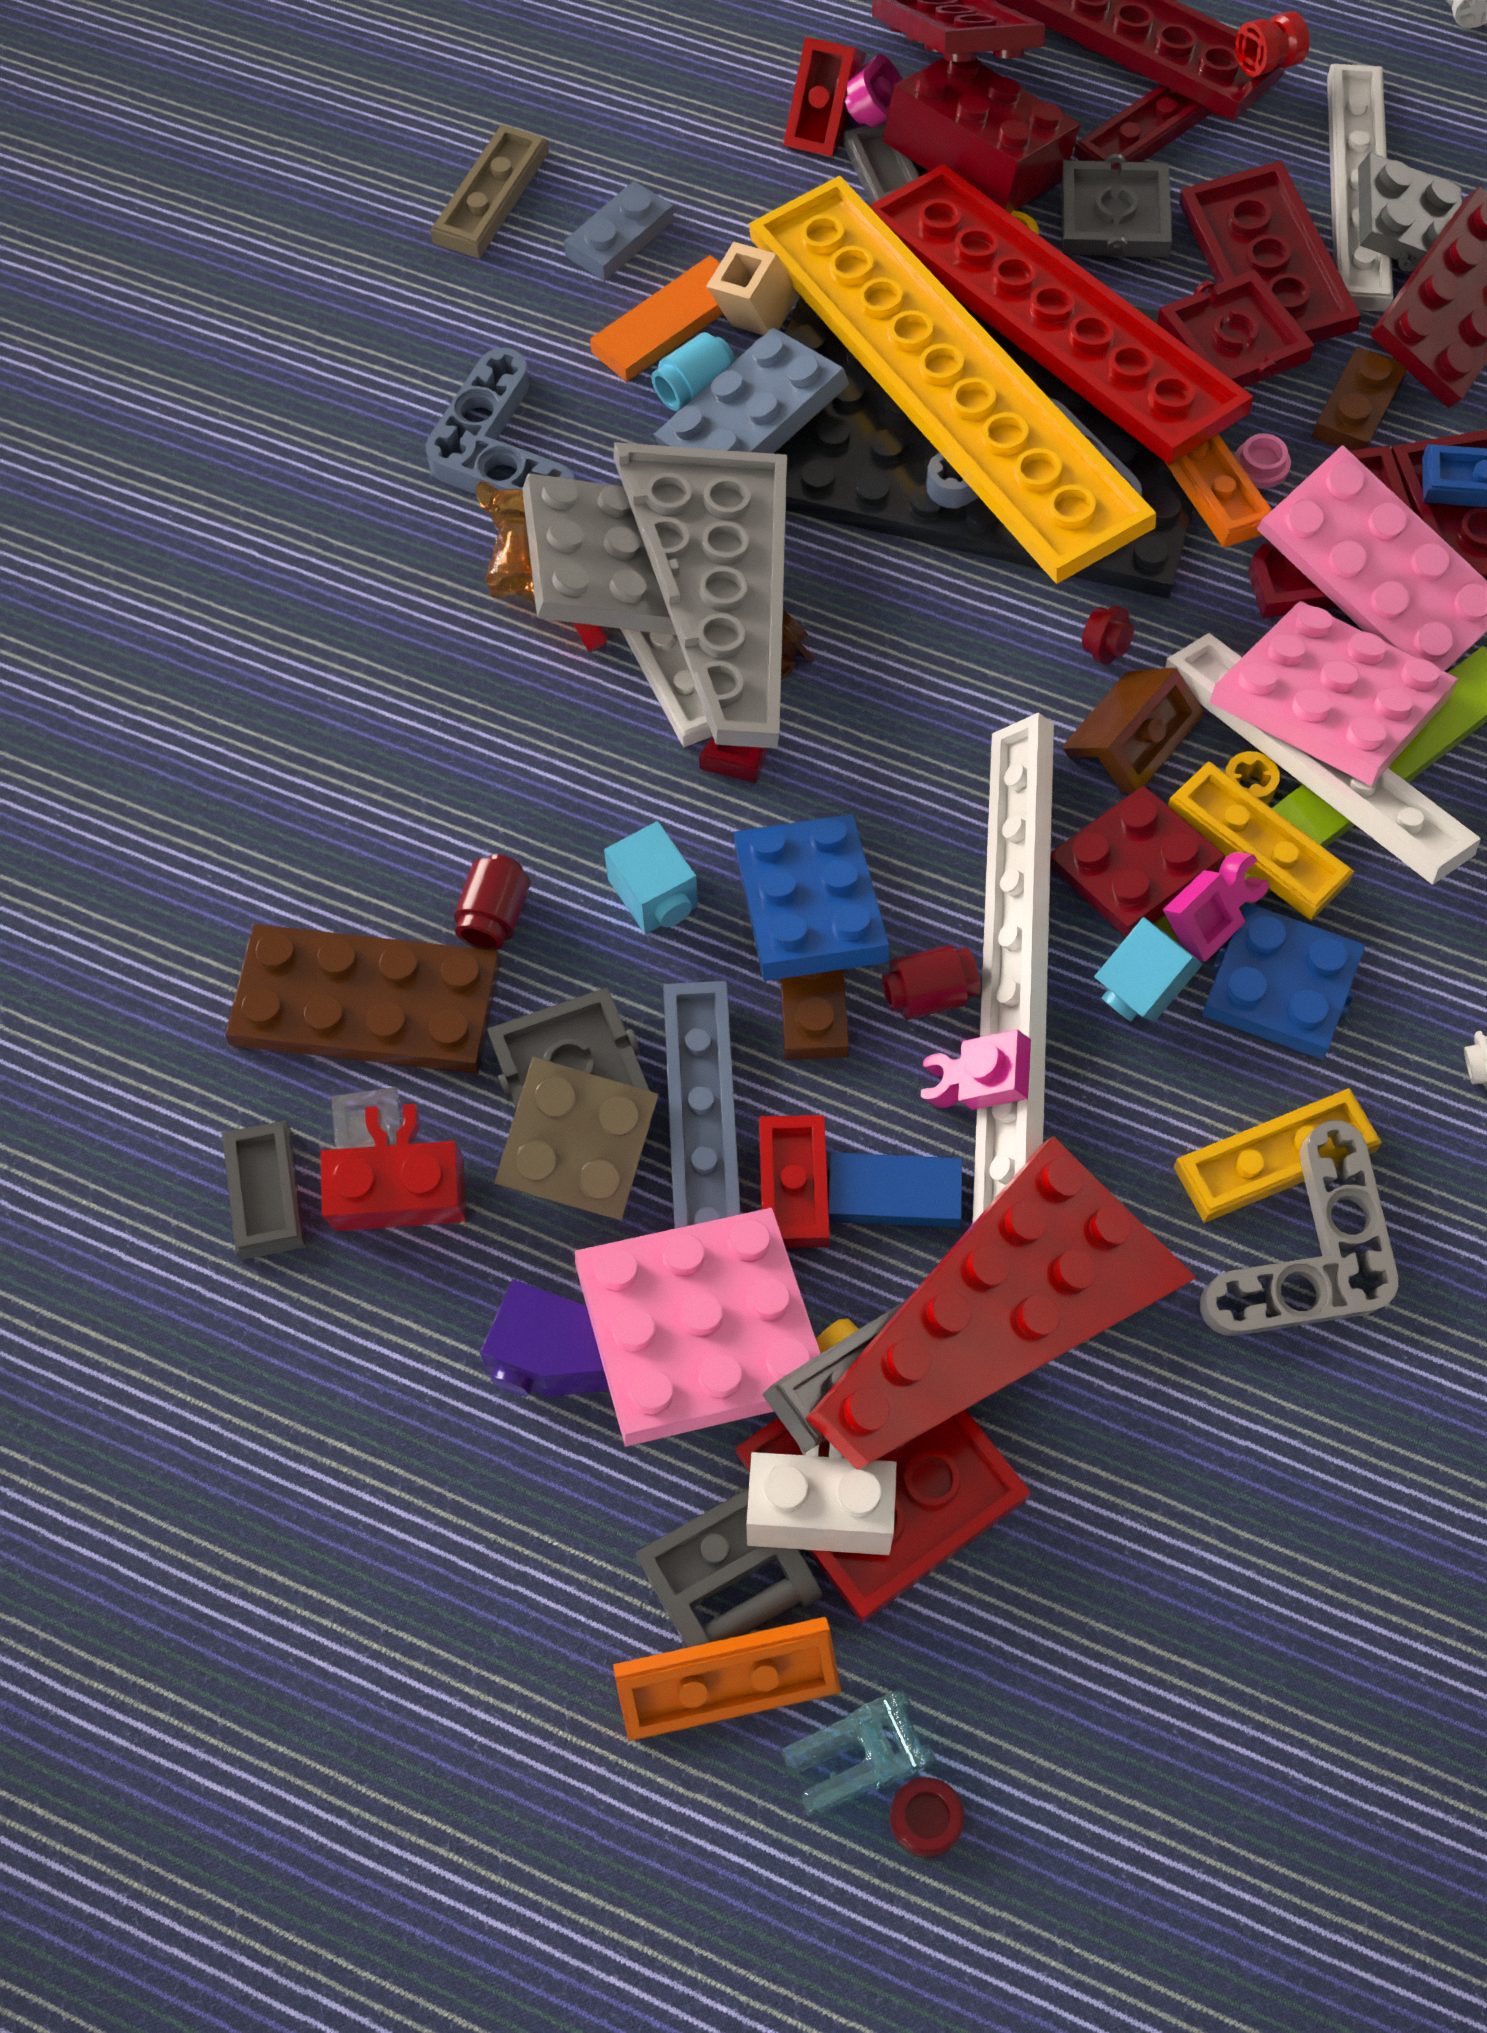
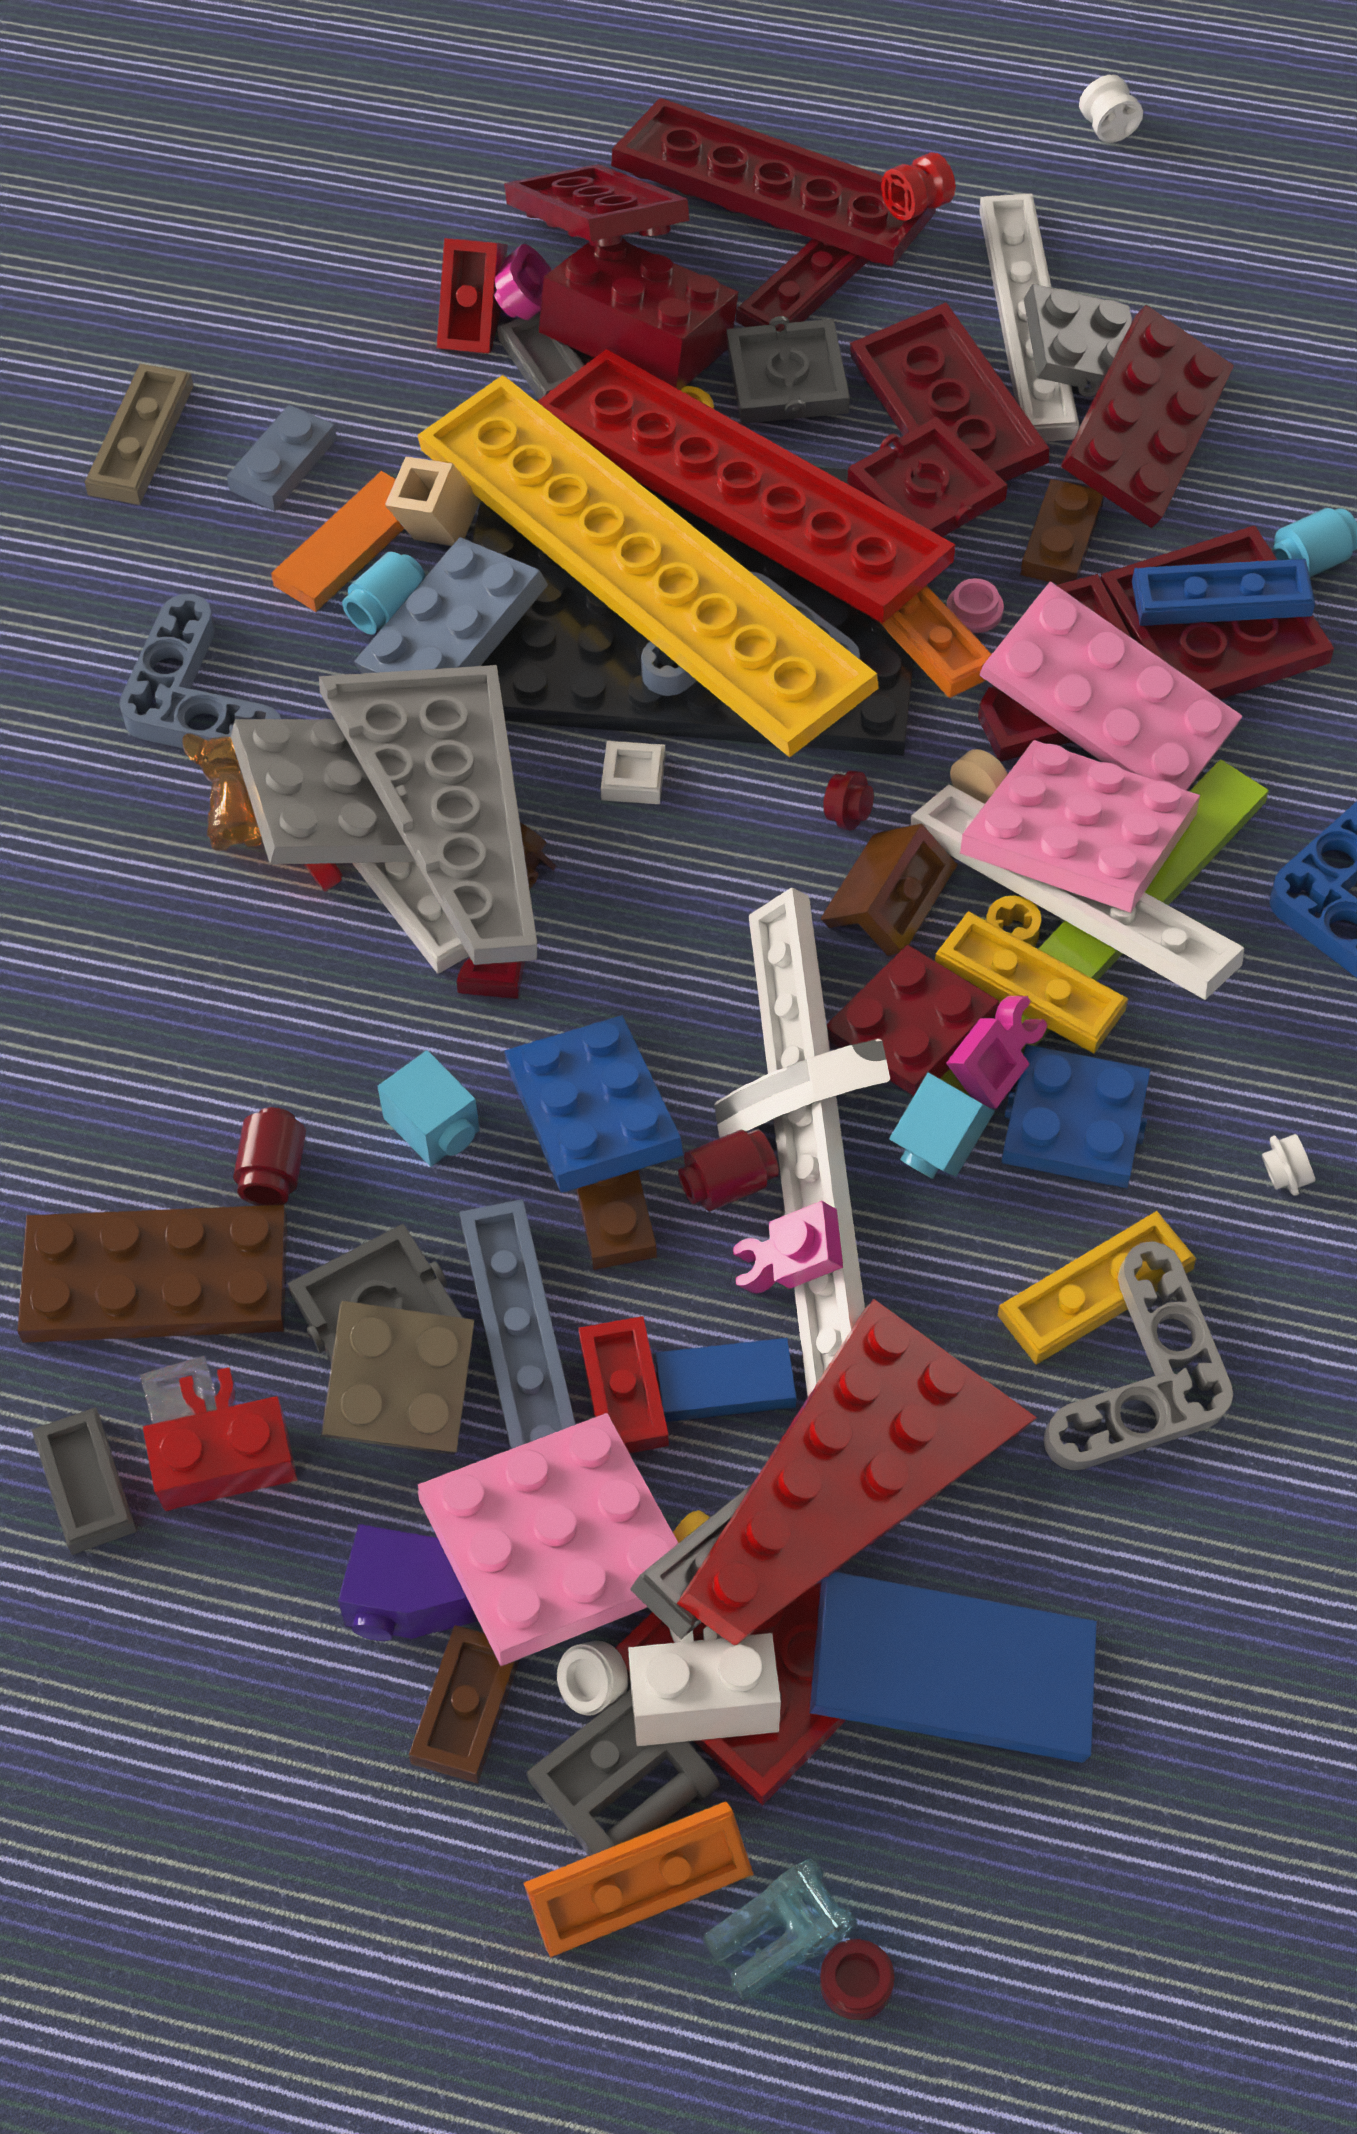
camera: 10 degrees left, 5 degrees down
none -> reddish brown plate [409,1625,520,1784]
none -> white tile [557,1641,628,1715]
none -> white tile [601,741,666,804]
none -> white sticker [714,1039,890,1138]
none -> blue tile [809,1572,1097,1763]
none -> tan tile [950,749,1008,804]

